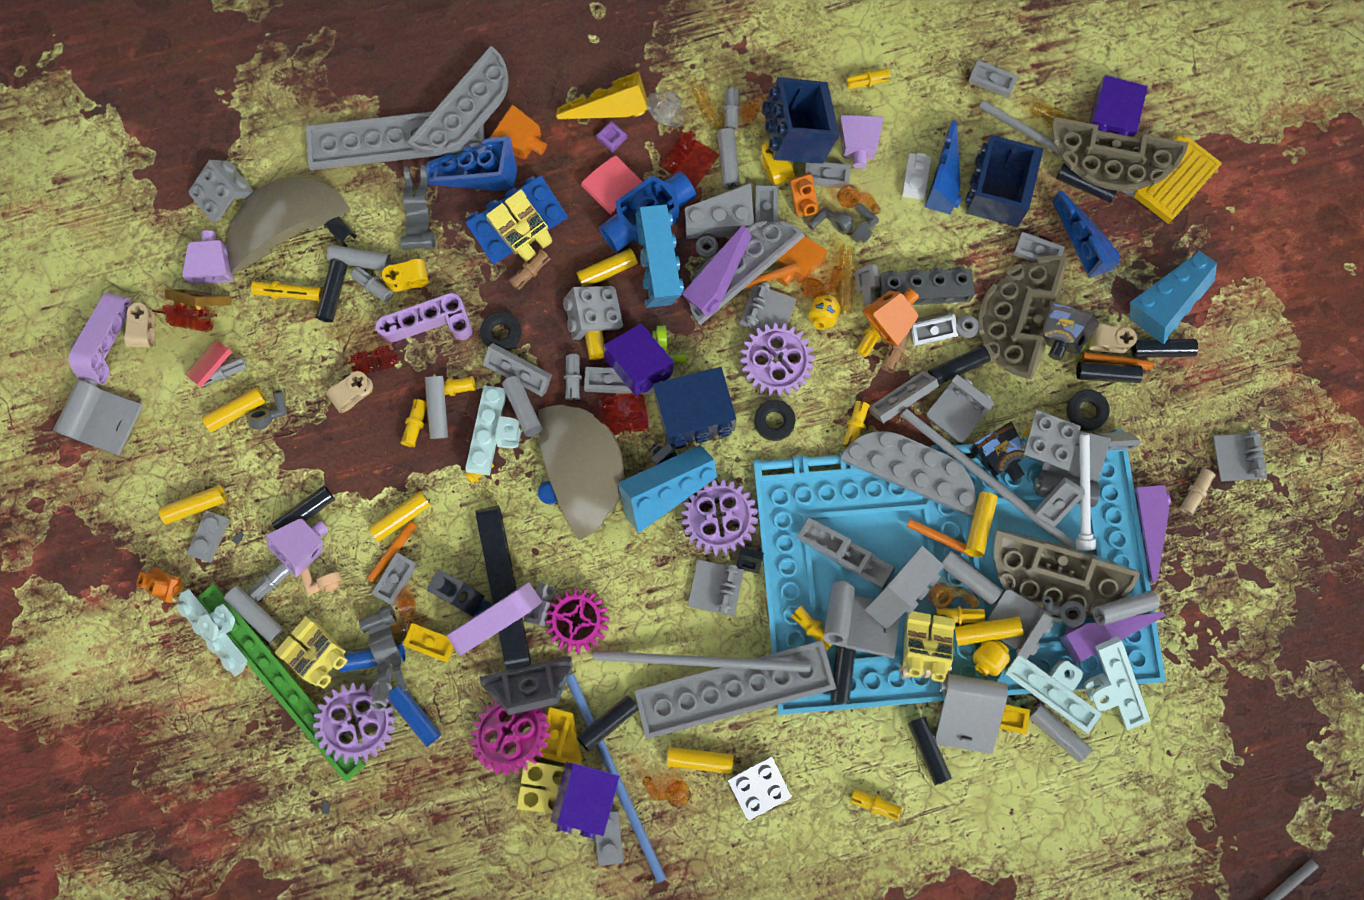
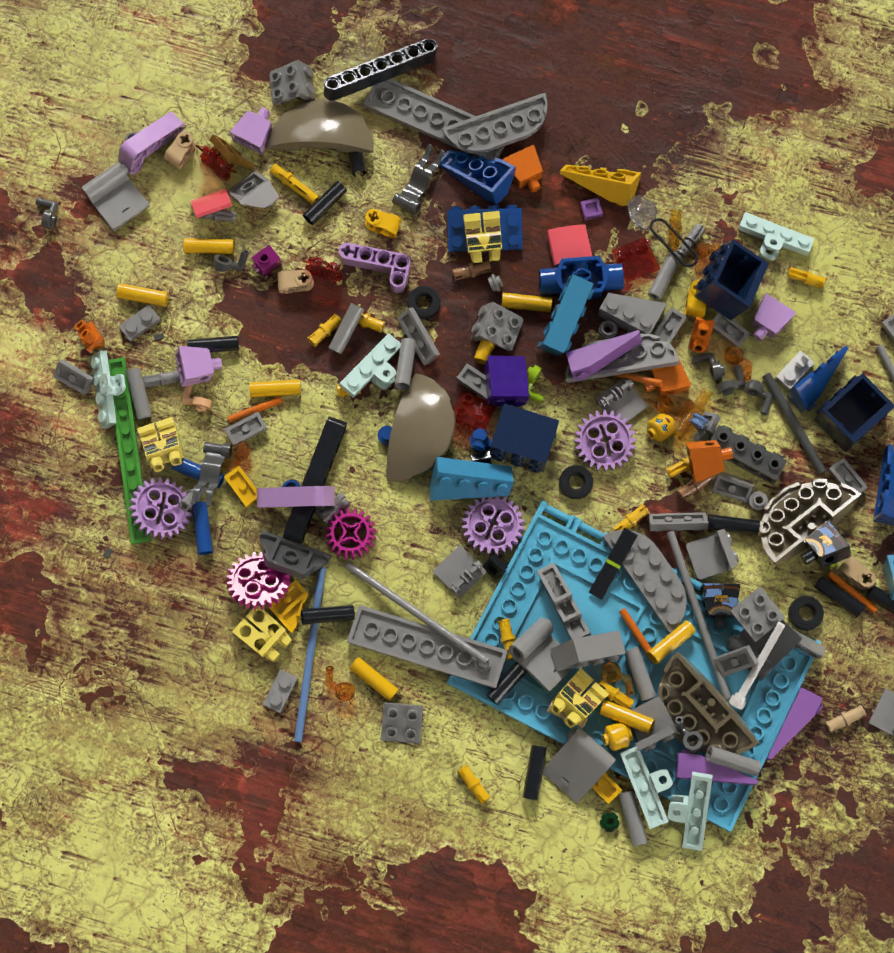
camera: 30 degrees right, 0 degrees up
light grey piece [327,245,391,271] -> none
light grey axle [351,267,393,303] -> none
black torso [426,569,485,617] -> none
dark purple brick [550,762,620,839] -> none
light grey axle [564,354,582,400] -> none
none -> dark grey plate [36,197,58,229]
none -> light grey plate [53,359,94,395]
none -> light grey slope [227,171,279,208]
none -> magenta brick [251,245,282,278]
none -> black beam [324,38,437,101]
none -> blue plate [469,428,492,451]
none -> light grey plate [488,274,503,292]
none -> black sticker [589,528,638,600]
none -> dark green plate [600,812,620,832]
none -> black piece [650,218,698,267]
none -> medium blue bush [689,413,708,430]
none -> light aqua plate [738,212,814,261]
none -> dark grey plate [743,380,773,415]
none -> dark grey piece [762,373,827,475]

